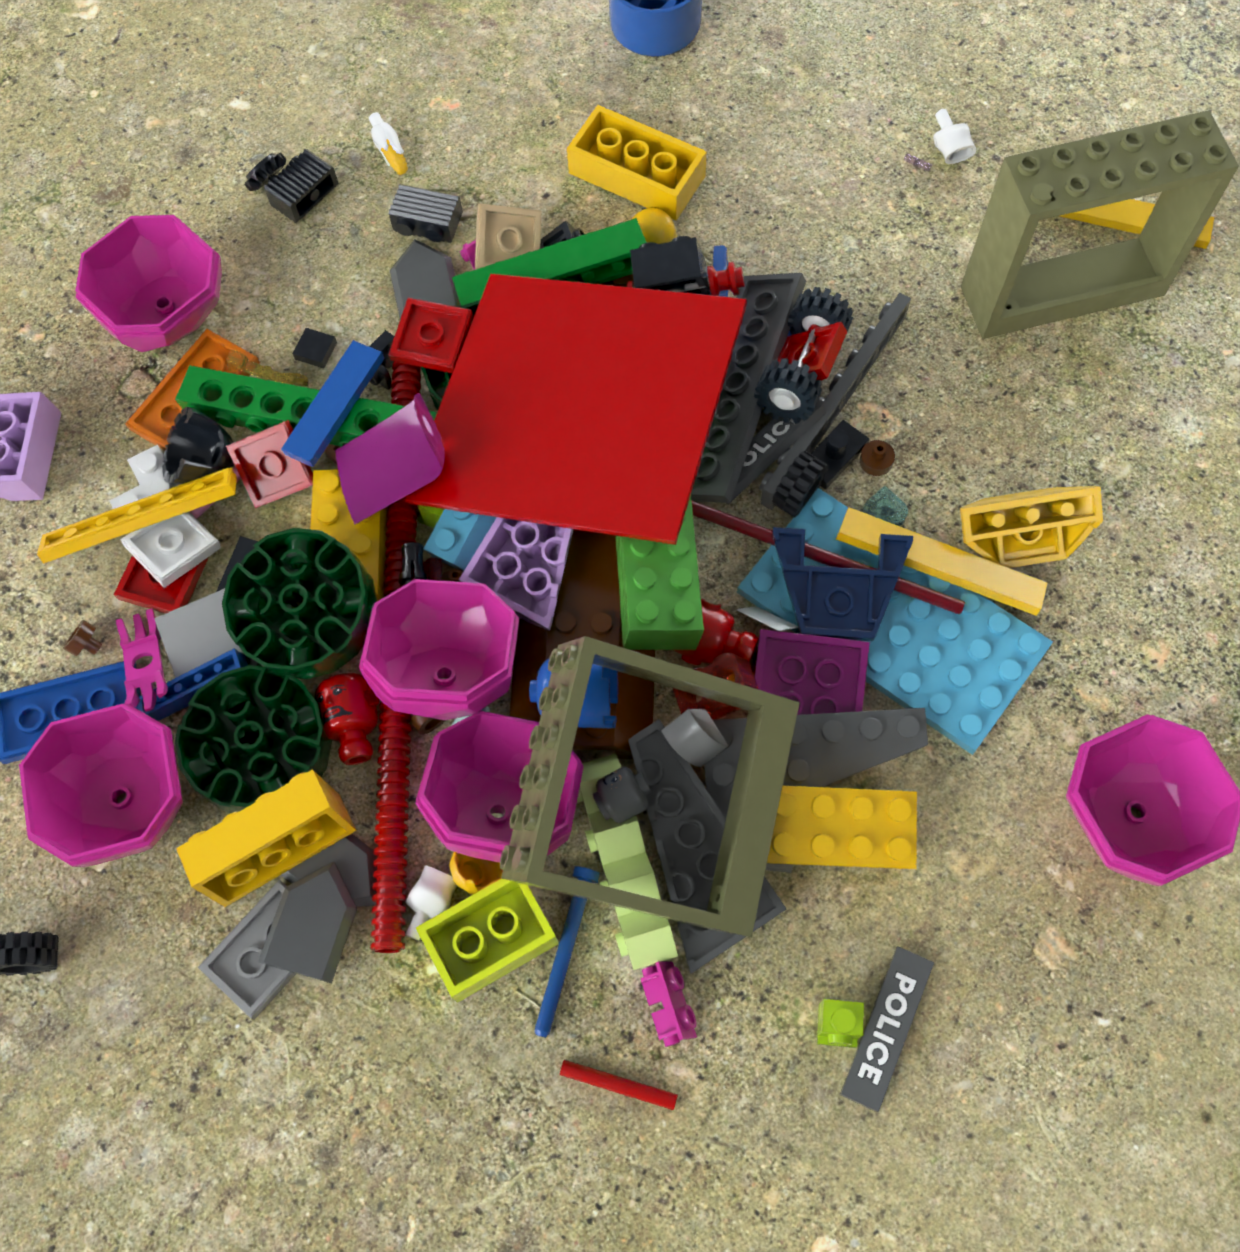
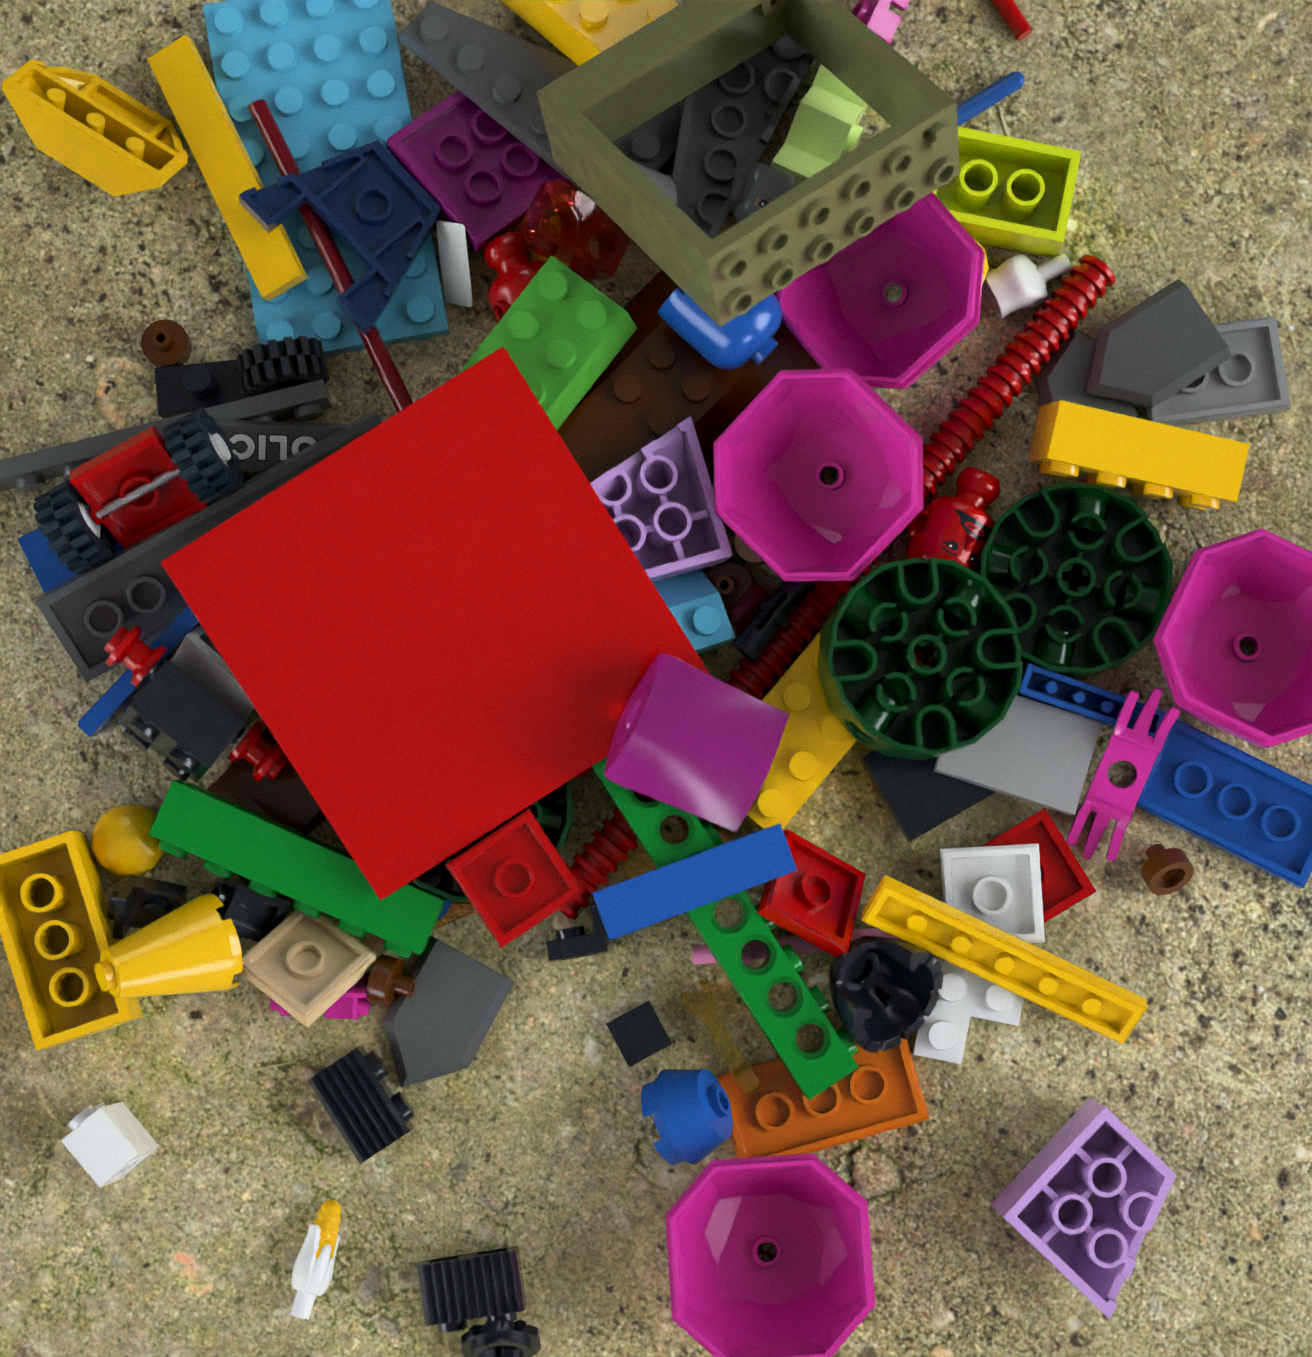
camera: 140 degrees left, 15 degrees up
clear light blue tile [862,486,908,526] -> none
none -> white brick [61,1102,159,1187]
none -> yellow cone [95,893,243,999]
none -> black bracket [107,874,188,940]
none -> reddish brown tile [367,954,416,1007]
none -> blue cone [641,1069,733,1165]

